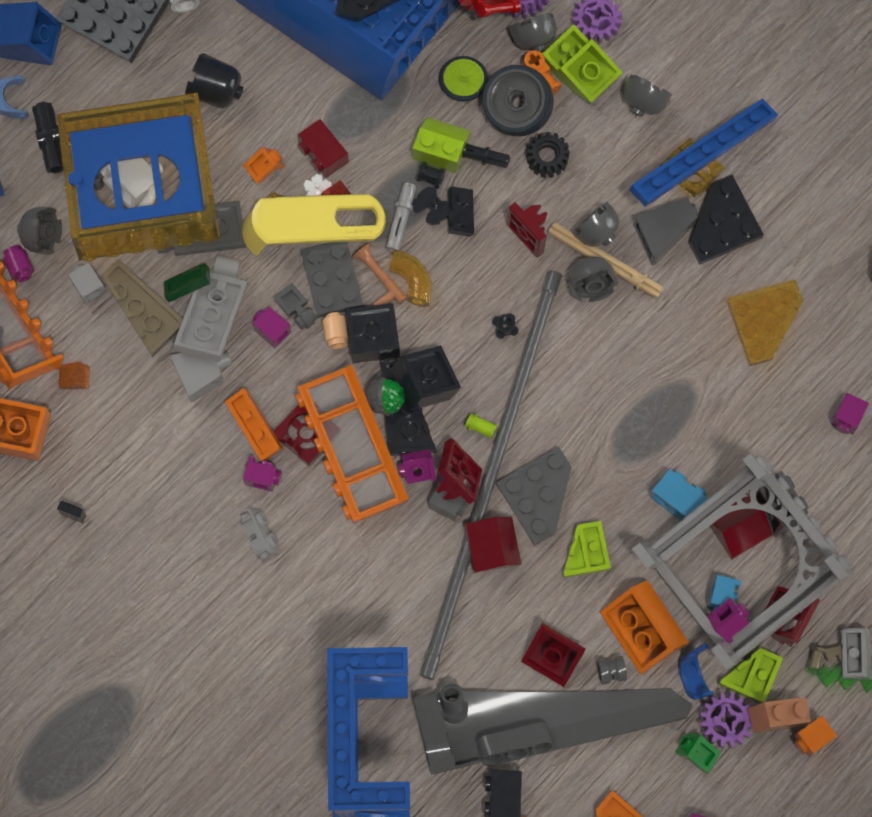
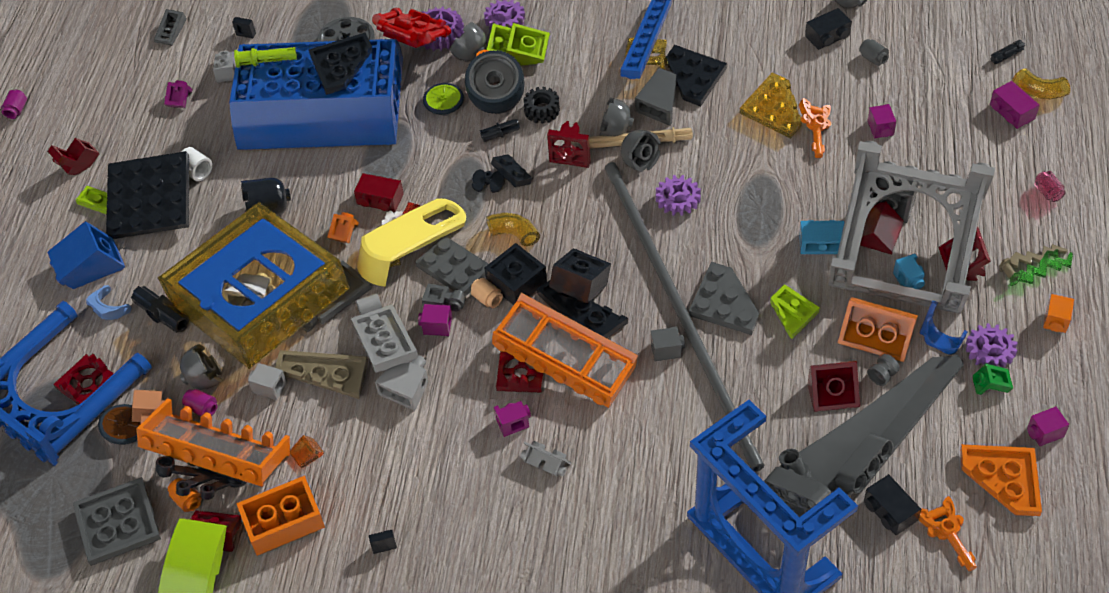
camera: 30 degrees left, 20 degrees down
dark green tile [164,263,211,302] -> none
orange plate [225,388,284,461] -> none
nougat piece [352,243,407,306] -> none
piece [367,377,405,416] -> none
light grey pin [386,183,416,253] -> none
magenta brick [398,449,436,484] -> none
lime slope [412,117,471,173] -> none
black bush [417,161,446,189] -> none
dark red piece [436,438,482,504] -> none
lime pin [465,413,497,439] -> none
dark red slope [465,516,522,573] -> none
black plate [492,313,519,339] -> none
dark grey cylinder [624,74,672,117] -> none
magenta brick [708,598,750,644] -> none
lime wing [719,648,783,704] -> none
nougat brick [748,697,811,734] -> none
light grey slope [841,628,872,680] -> none
none -> medium lavender gear [656,175,701,216]
none -> orange piece [799,98,831,158]

